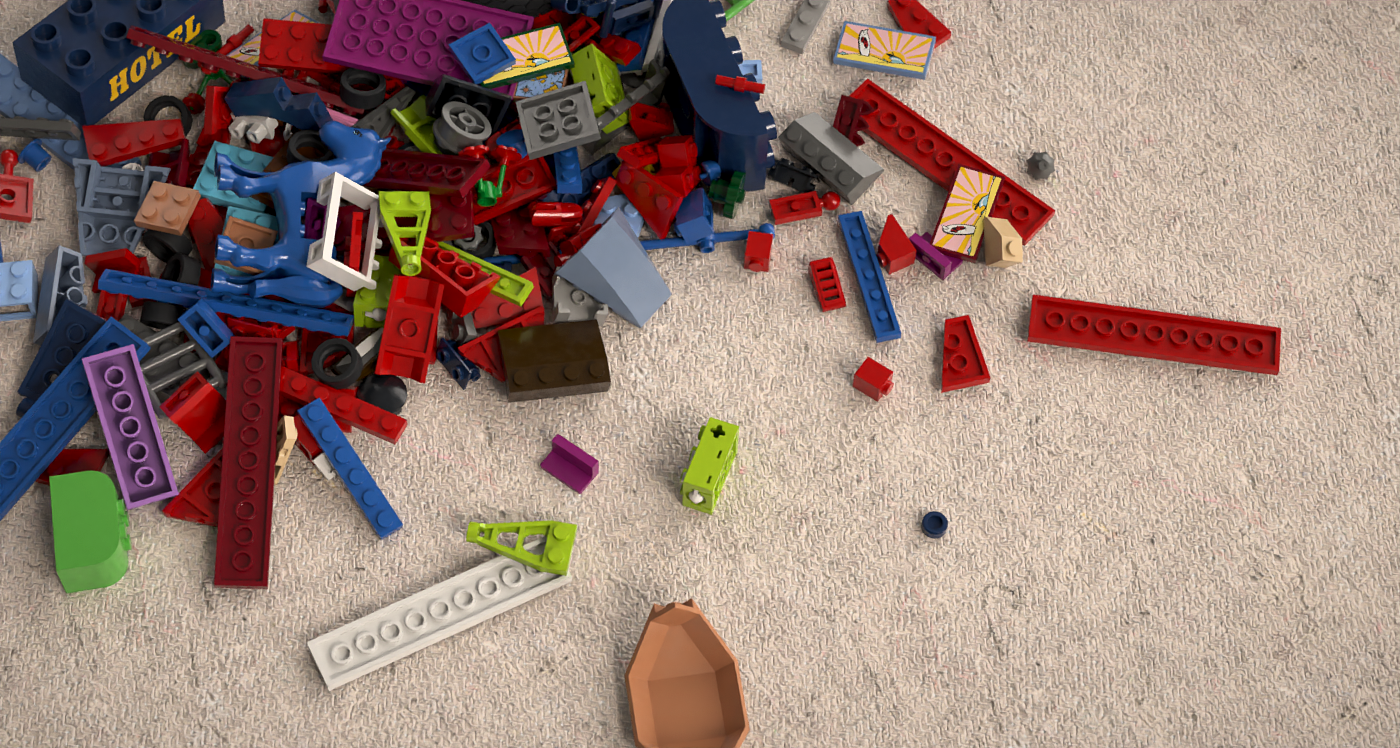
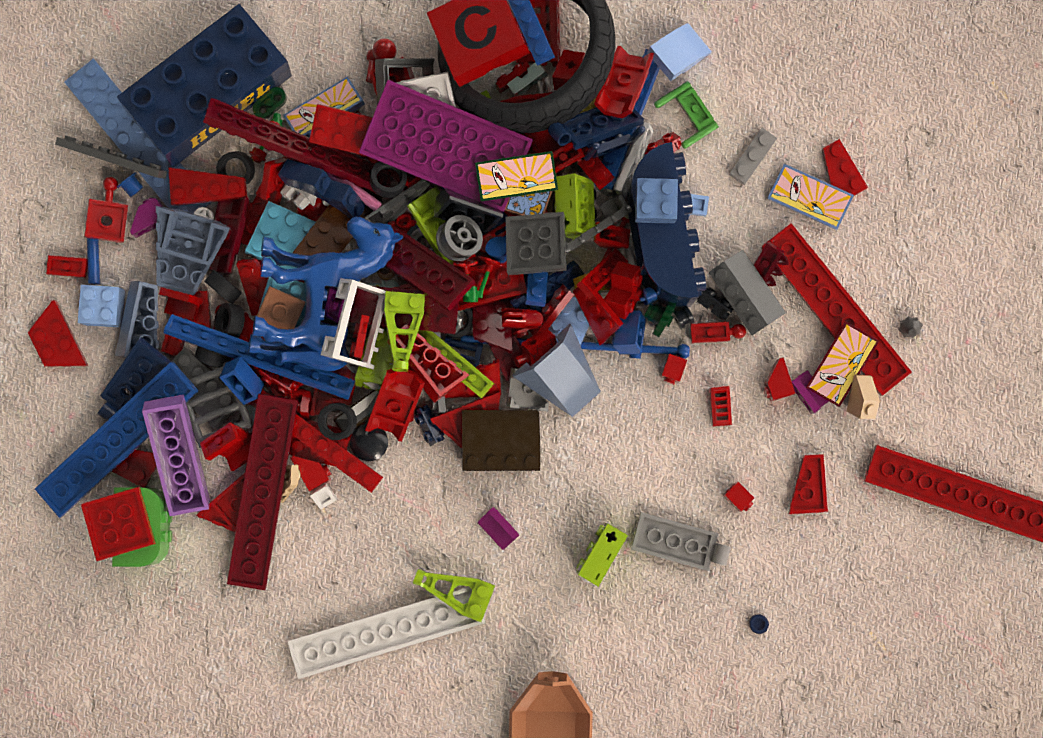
camera: 15 degrees right, 25 degrees up
nougat plate [134,181,201,236] -> none
red bar [217,24,254,55] -> none
black tyre [286,129,334,164] -> none
blue plate [297,398,403,540] -> none
blue plate [449,23,516,85] -> none
red bar [715,75,766,94] -> none
blue plate [838,211,901,343] -> none
none -> red plate [81,487,156,561]
none -> magenta slope [130,197,163,238]
none -> light grey hinge [631,512,731,571]
none -> medium blue brick [635,178,678,223]
none -> black wheel [672,306,695,329]

